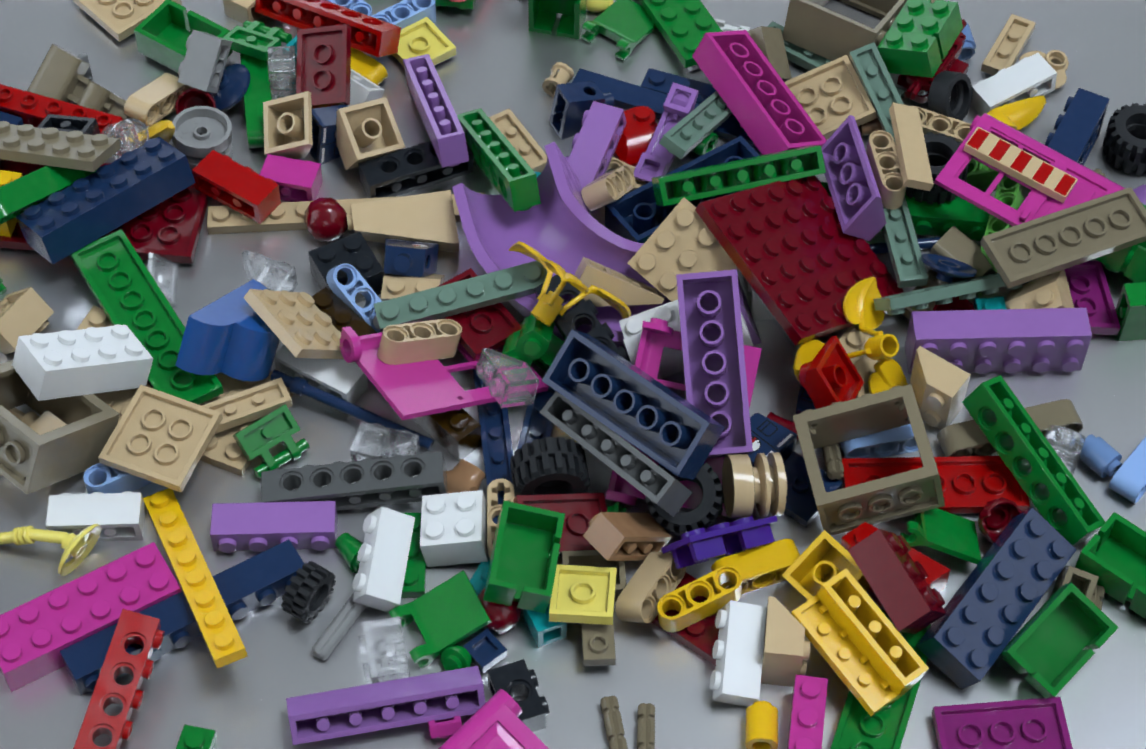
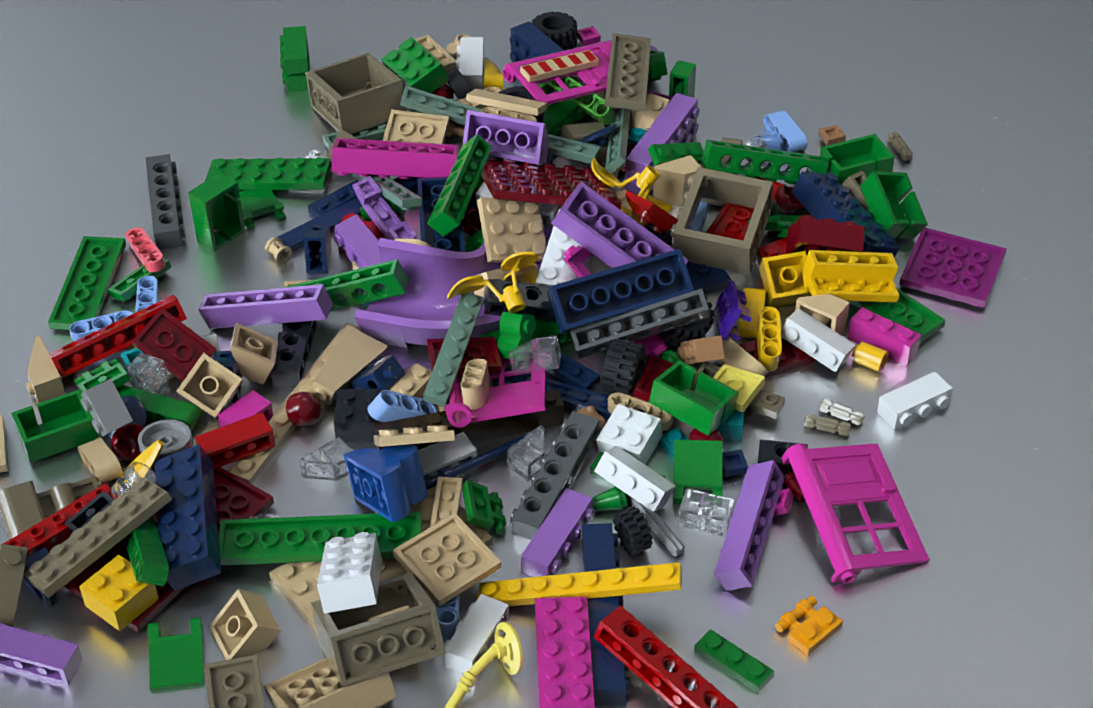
camera: 60 degrees left, 10 degrees down
light yellow plate [392,17,457,67] -> none
green plate [441,645,472,671] -> none
tan wheel [722,452,787,518] -> none
none -> green plate [648,142,704,166]

